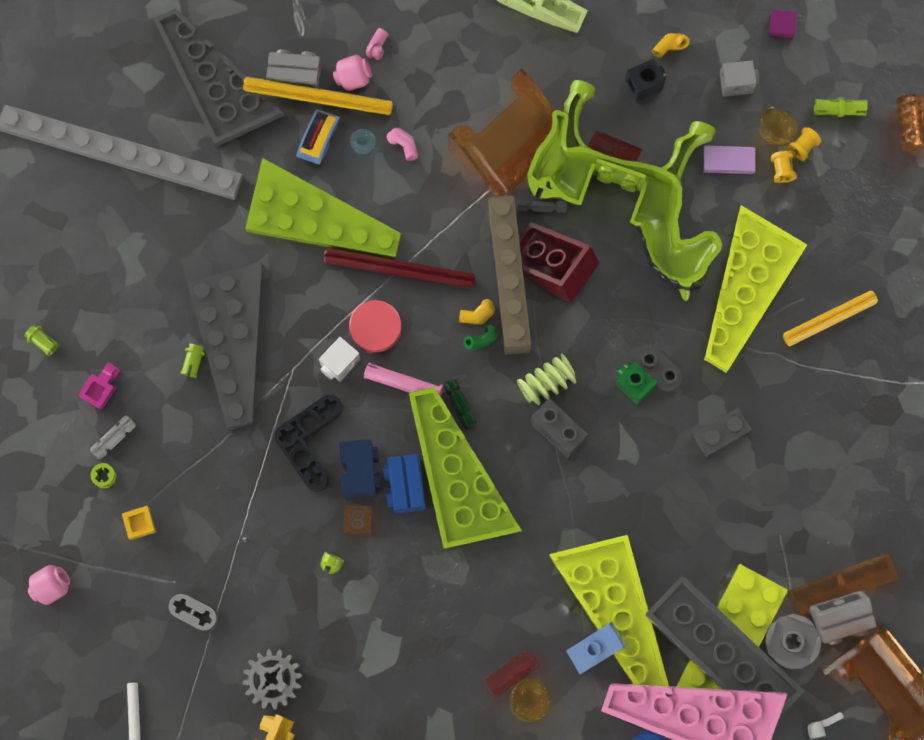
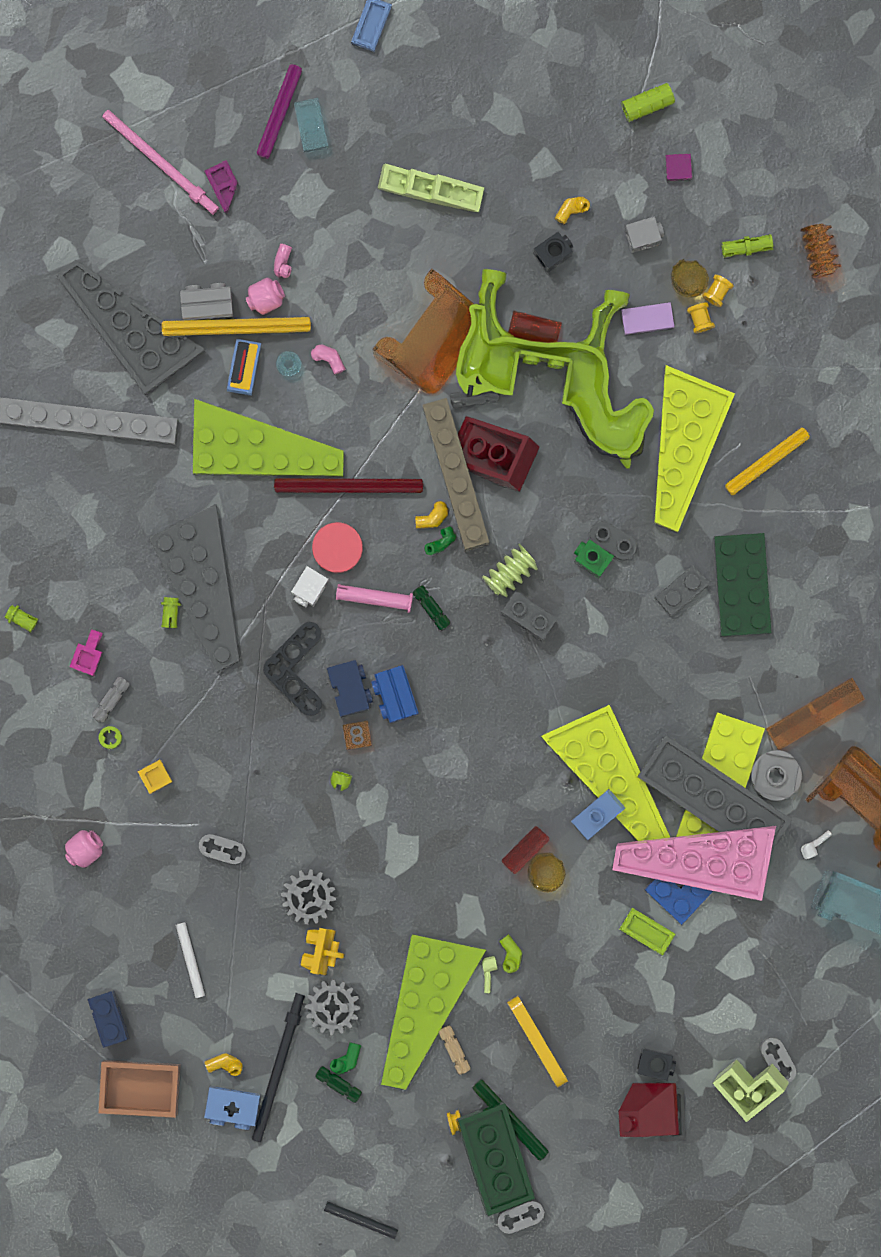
camera: 15 degrees left, 10 degrees up
lime wing [409,387,522,549] -> none
light grey brick [810,591,876,645] -> none
none -> dark green plate [714,533,772,637]

